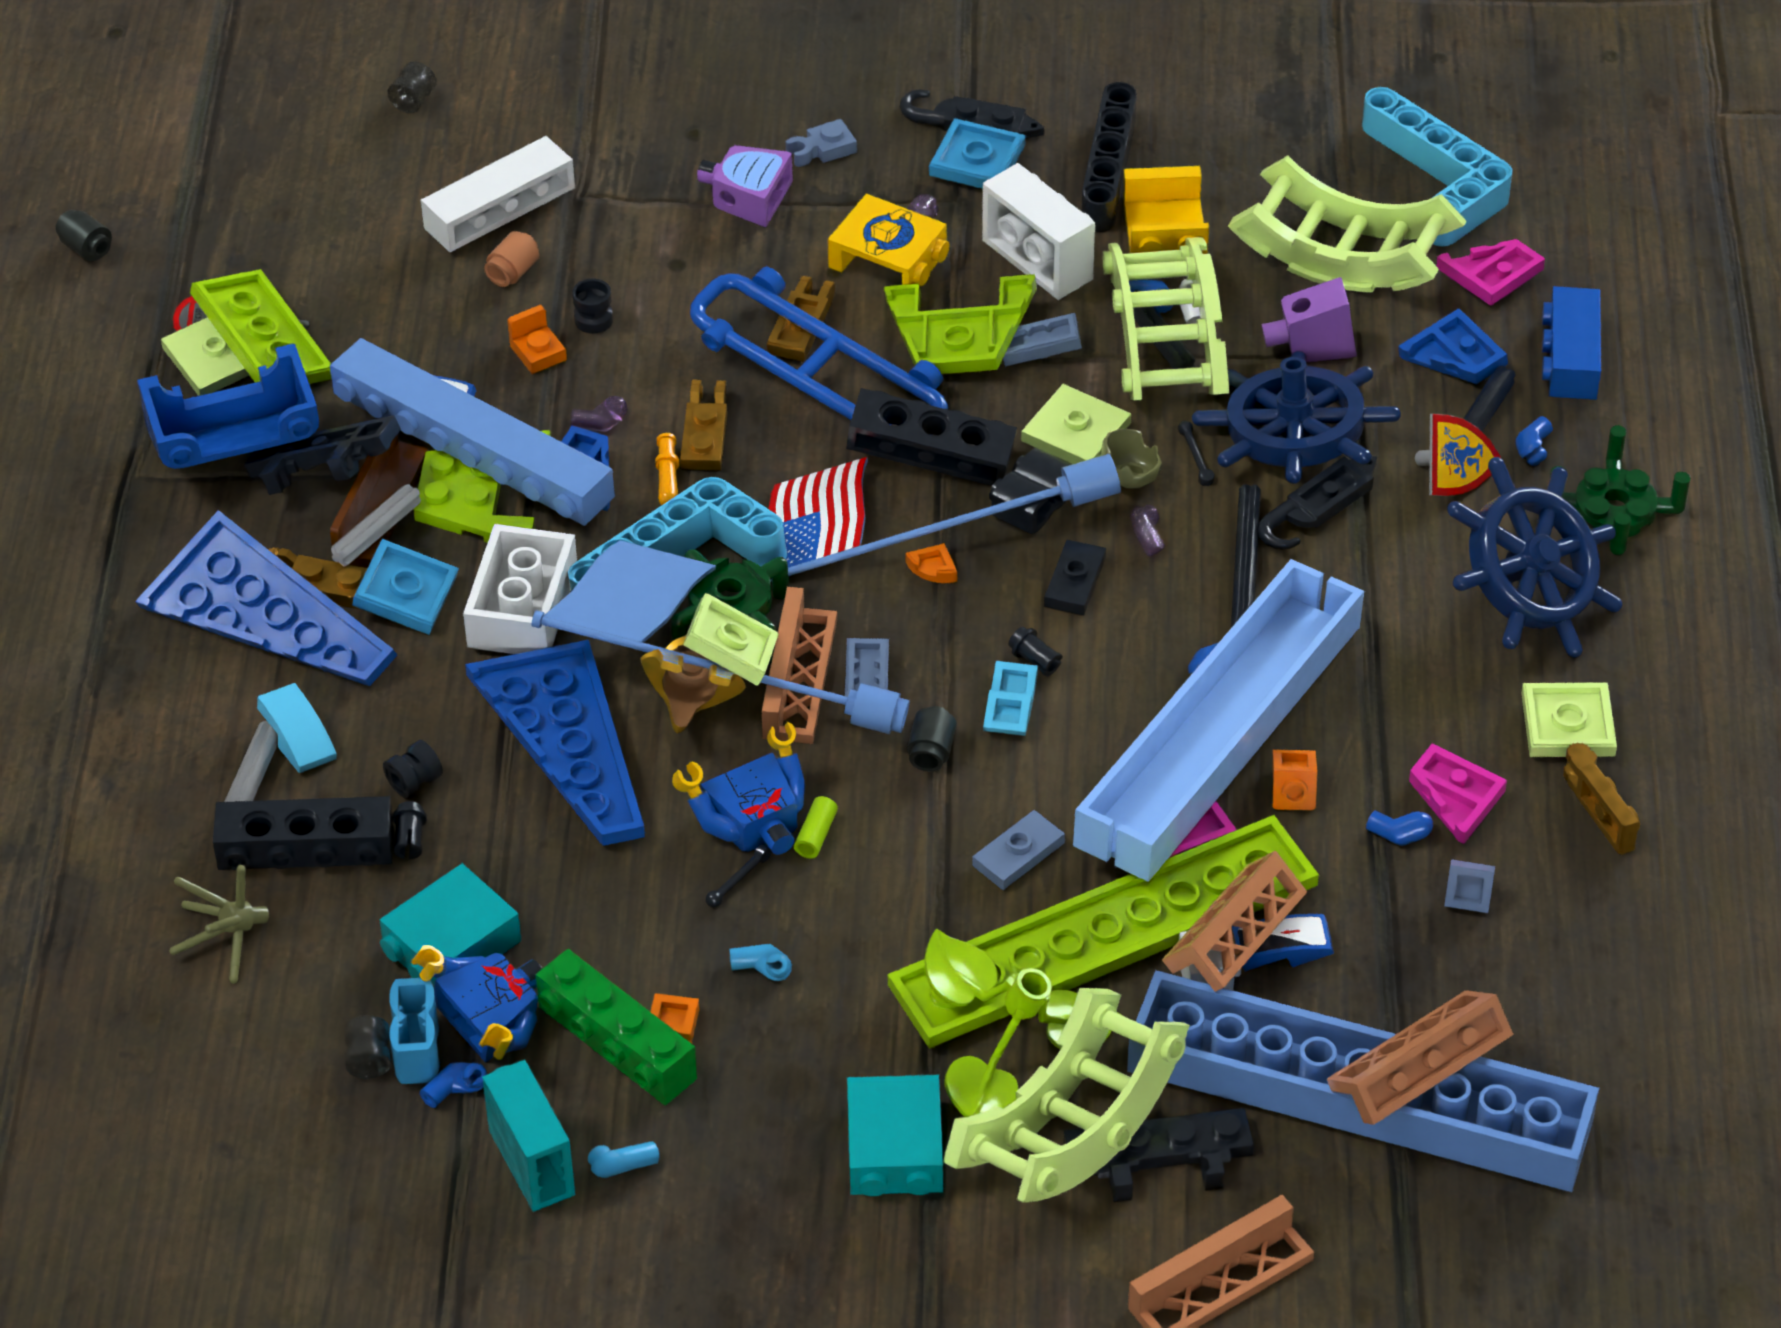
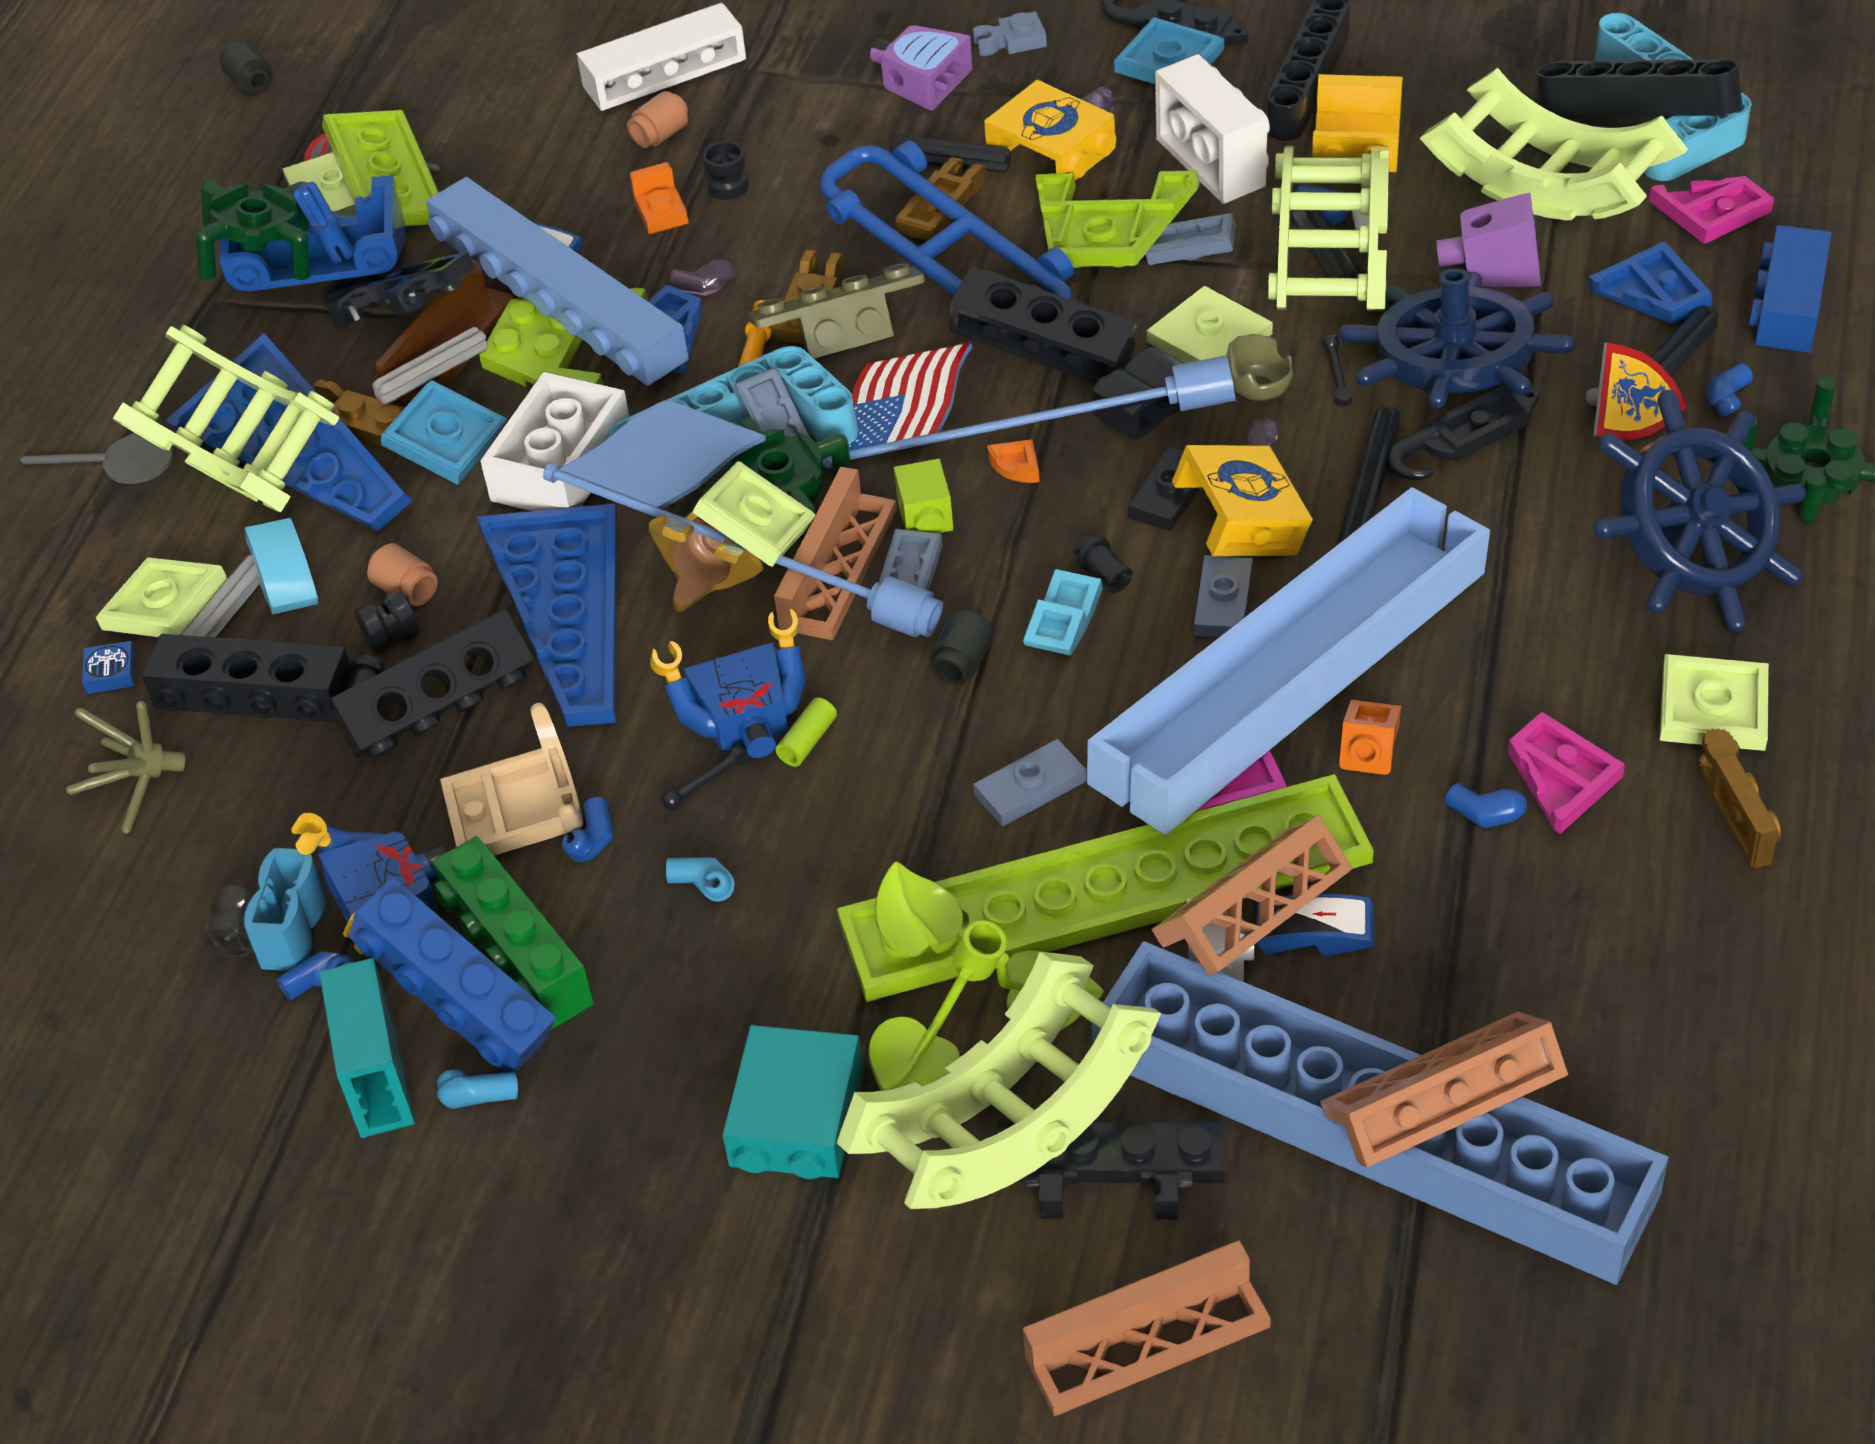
camera: 15 degrees right, 0 degrees up
teal brick [379,863,522,988] -> none
orange tile [650,993,700,1043] -> none
sand blue tile [1444,859,1495,913] -> none
none -> dark grey piece [20,434,174,484]
none -> blue tile [82,641,136,694]
none -> yellowish green plate [96,557,227,637]
none -> yellowish green fence [113,325,340,512]
none -> dark green plate [196,180,310,280]
none -> blue axle [293,181,354,264]
none -> black brick [327,609,534,759]
none -> blue brick [349,876,556,1073]
none -> nougat brick [367,543,438,606]
none -> tan piece [440,703,583,856]
none -> blue arm [562,797,614,862]
none -> sand blue plate [733,367,809,470]
none -> olive bracket [748,263,925,359]
none -> black axle [890,134,1011,172]
none -> lime brick [894,458,953,533]
none -> yellow panel [1172,445,1313,556]
none -> sand blue plate [1194,555,1253,638]
none -> black beam [1536,59,1742,116]

